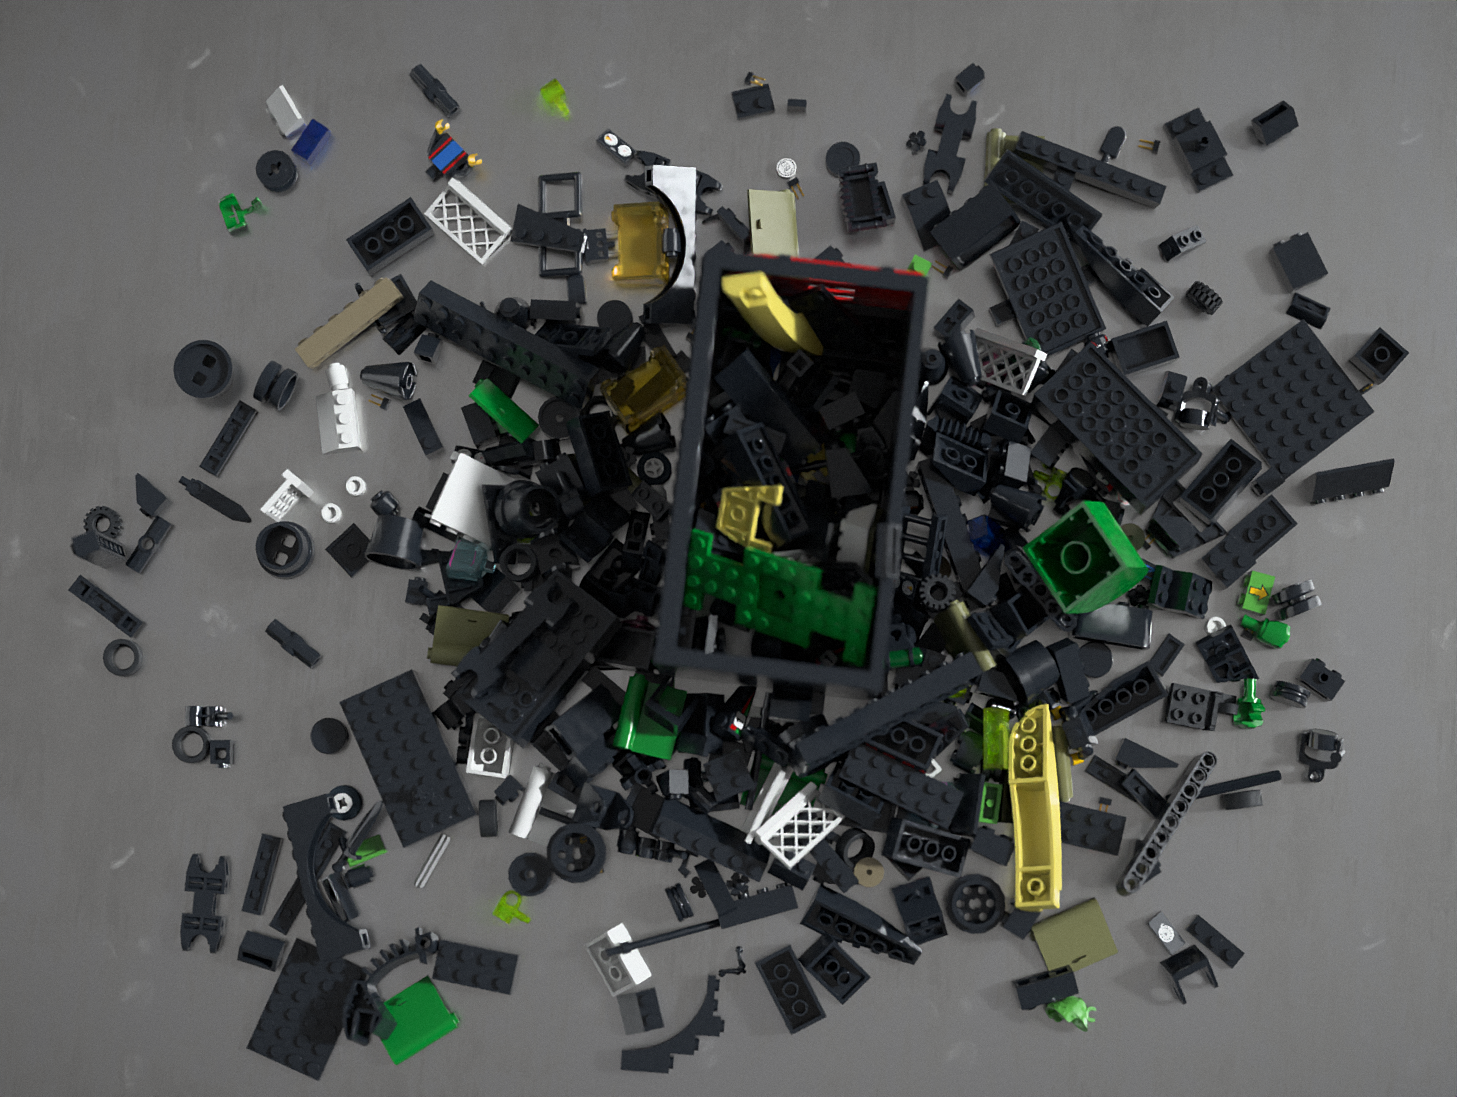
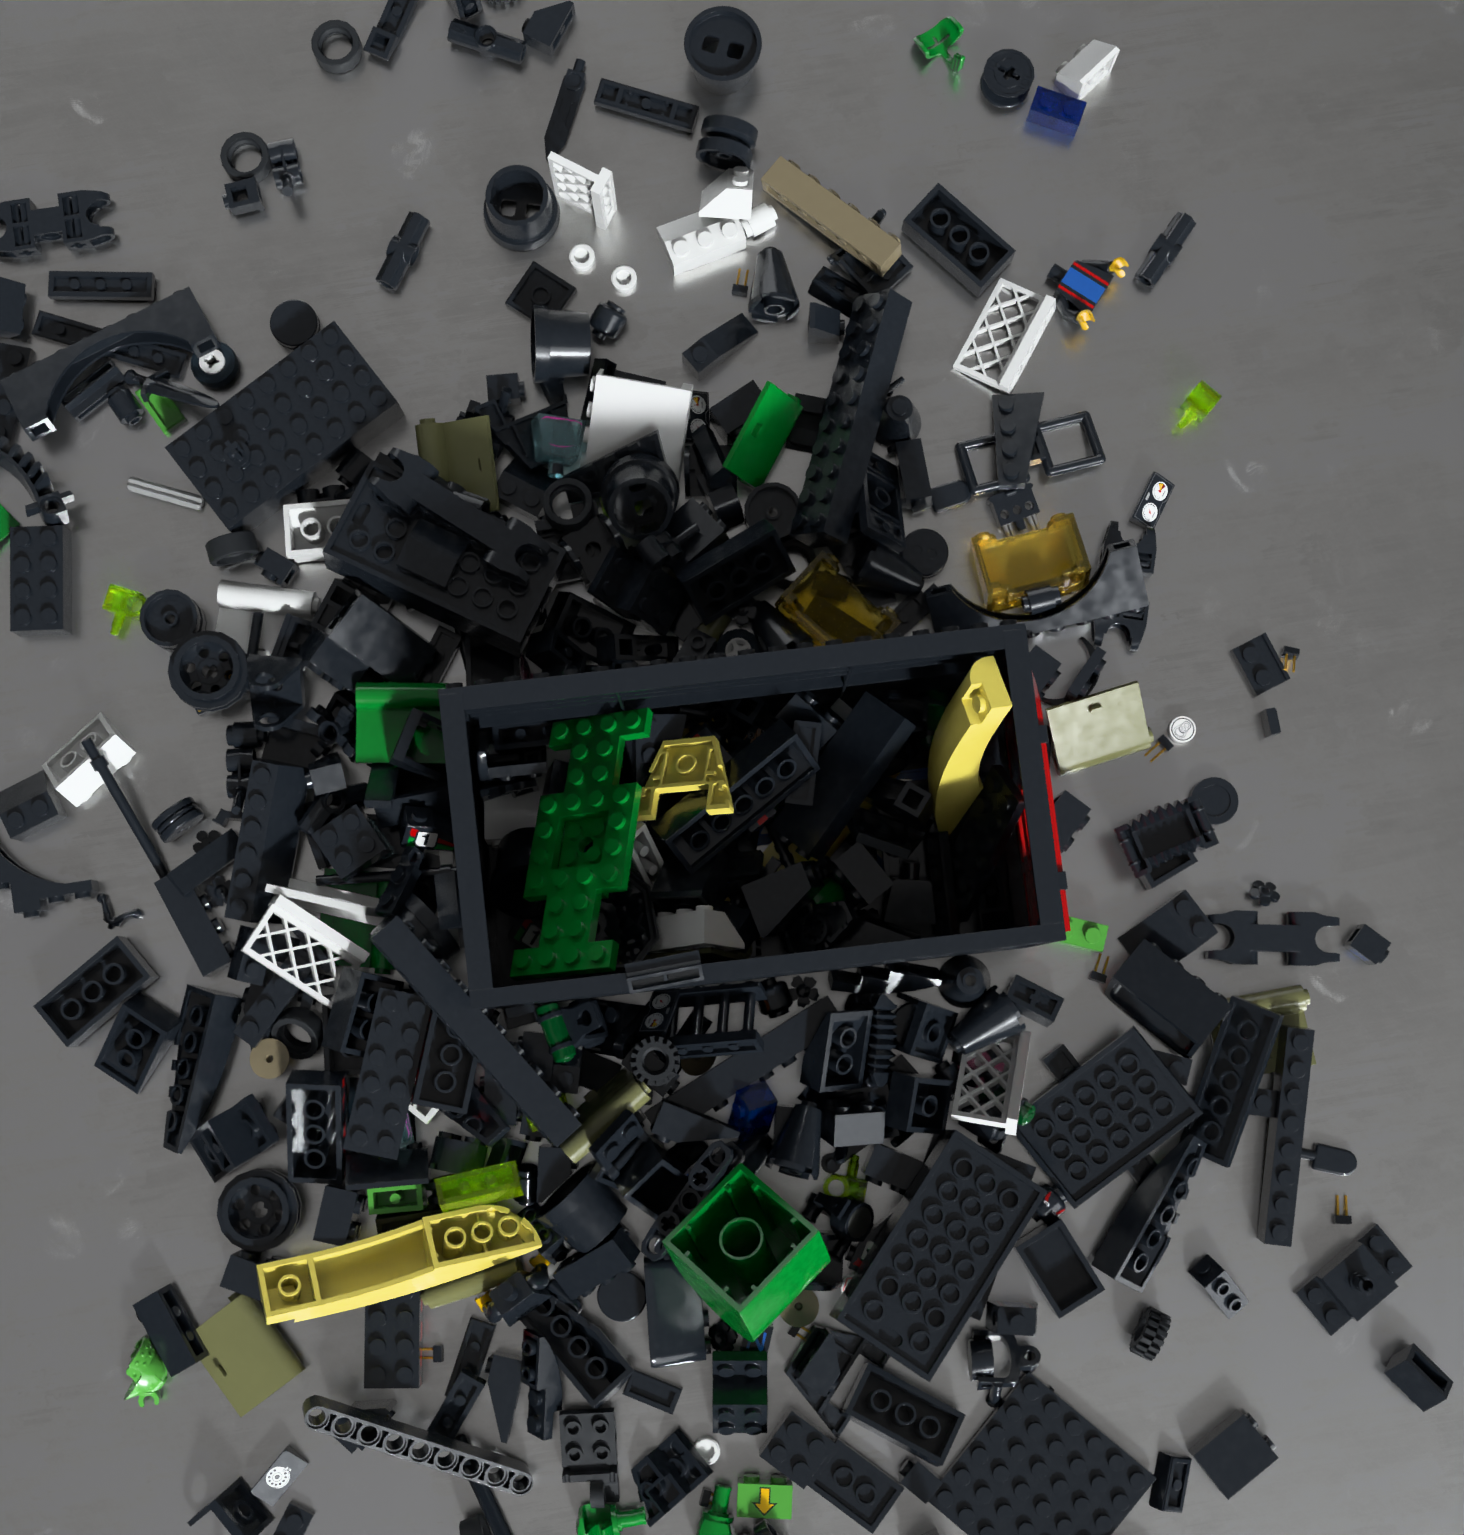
camera: 75 degrees right, 0 degrees up
none -> black slope [520,1328,562,1441]
none -> white slope [699,166,754,220]

